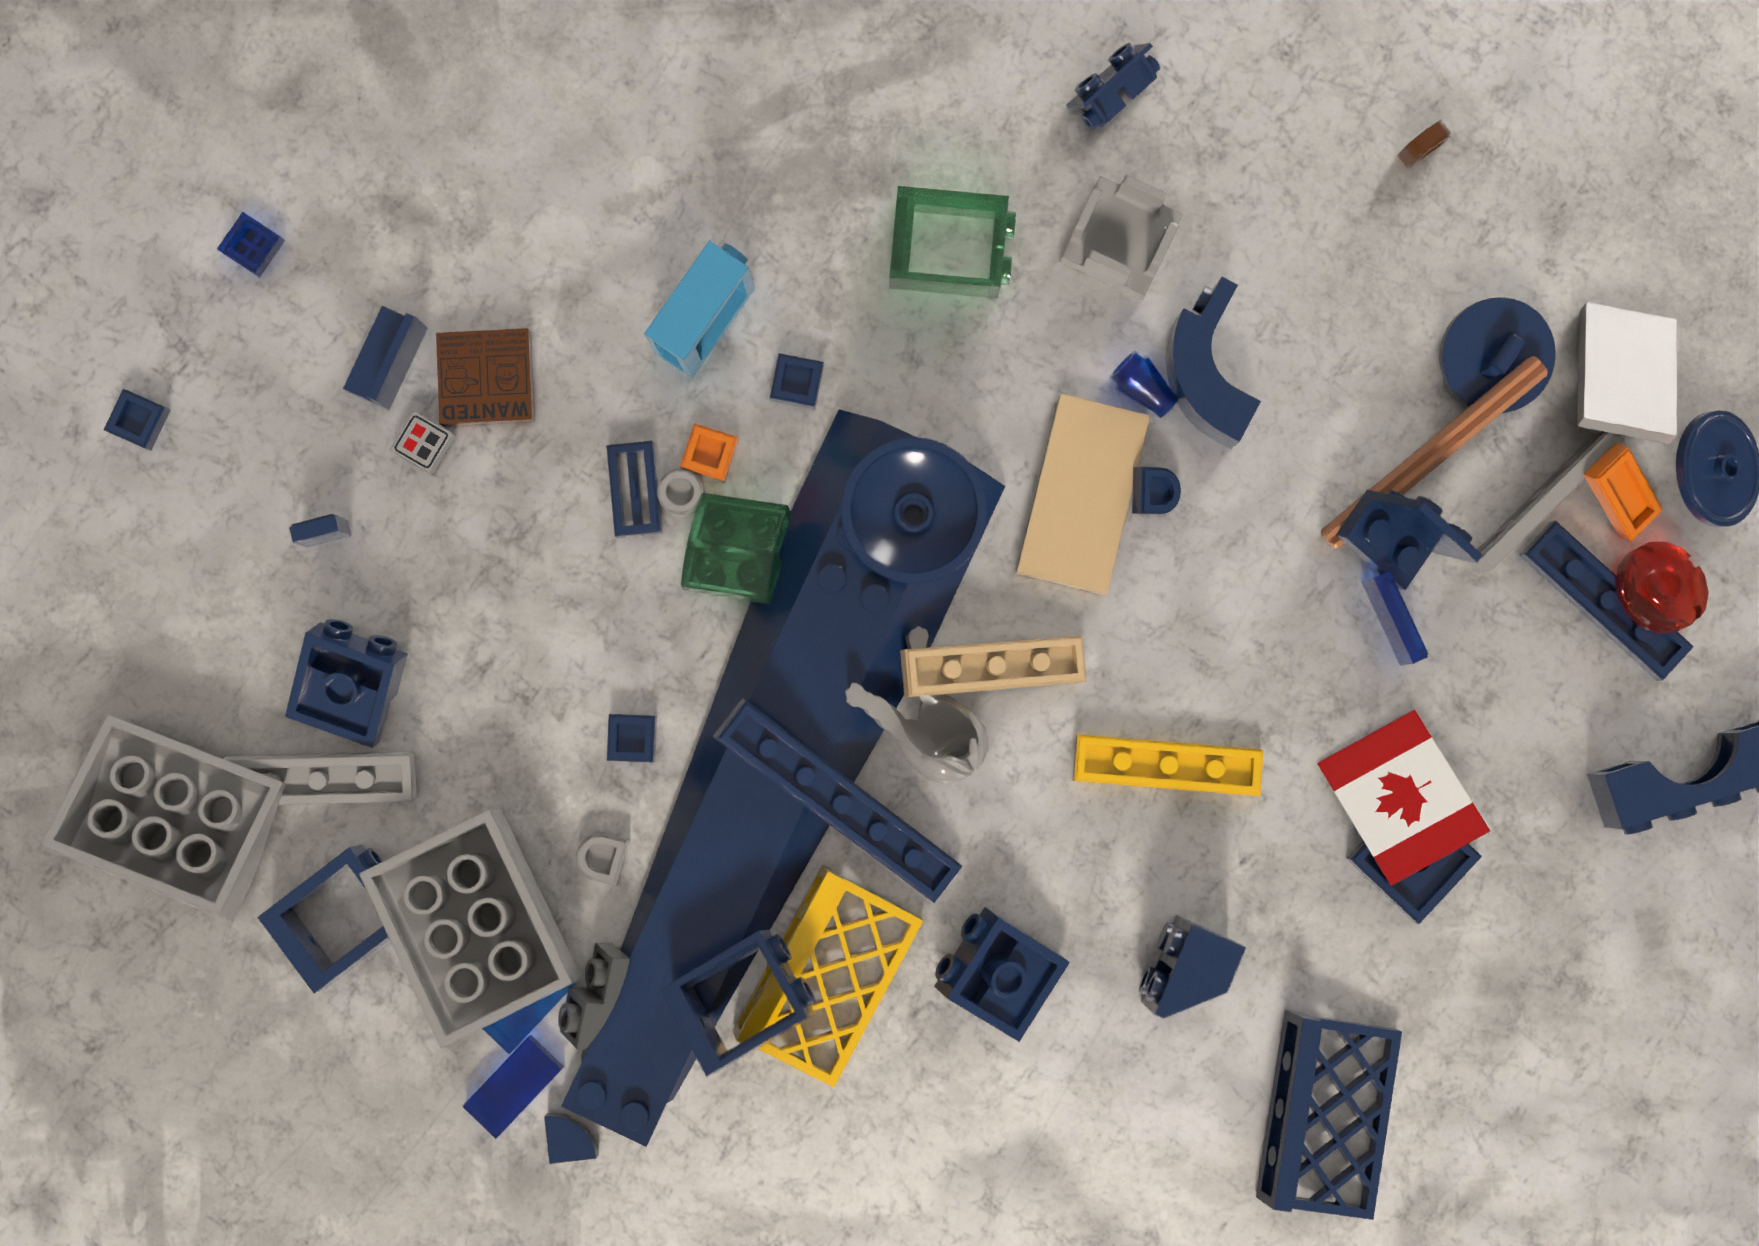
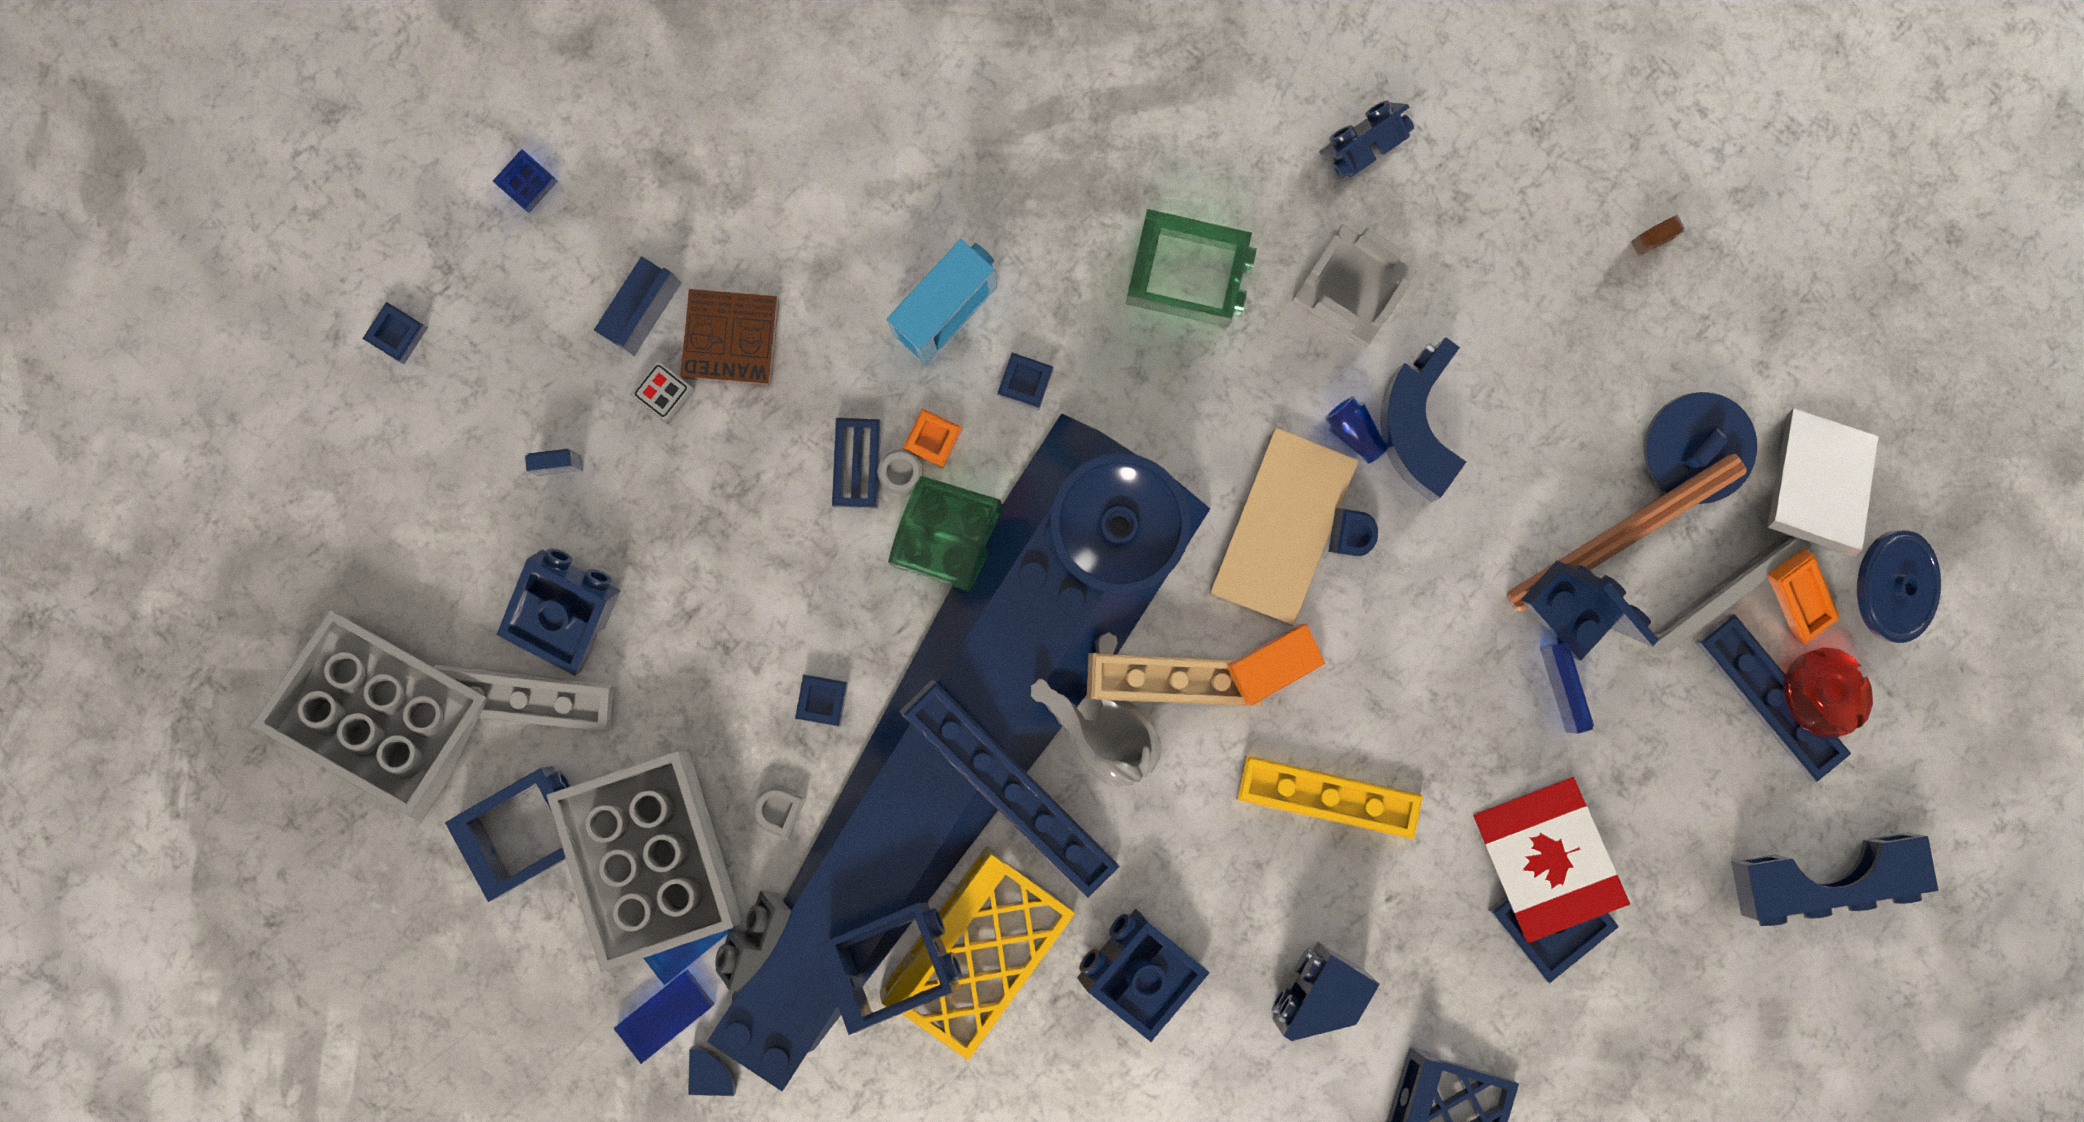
camera: 15 degrees right, 0 degrees up
none -> orange tile [1227,624,1326,706]

